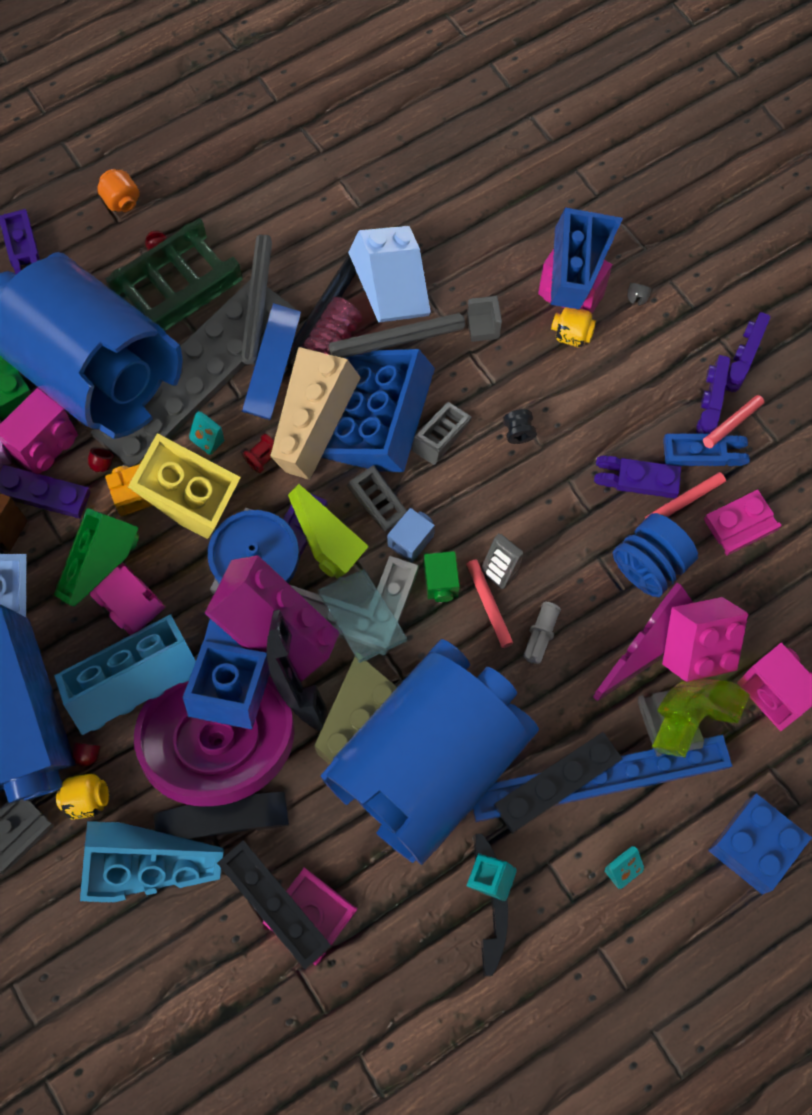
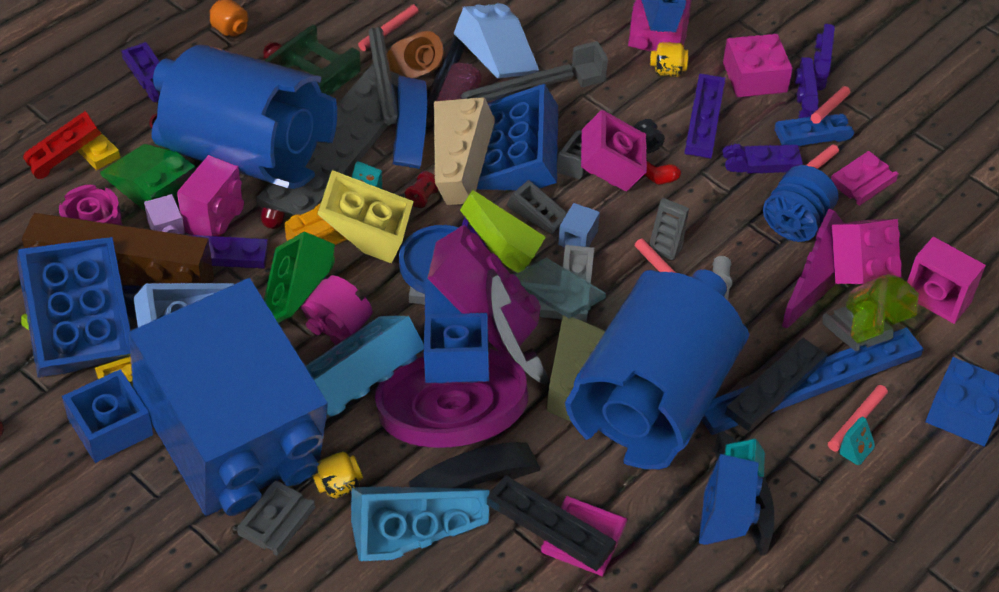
camera: 15 degrees left, 20 degrees down
dark red hinge [73,742,100,767] -> none
green brick [424,551,460,602] -> none
dark grey hinge [627,283,652,306] -> none
none -> coral bar [358,5,419,51]
none -> dark orange piece [387,31,445,79]
none -> dark pink brick [581,109,647,192]
none -> red arm [644,161,681,185]
none -> dark purple plate [684,73,725,158]
none -> blue slope [699,454,763,545]
none -> dark pink brick [723,34,792,97]
none -> coral bar [828,385,888,452]

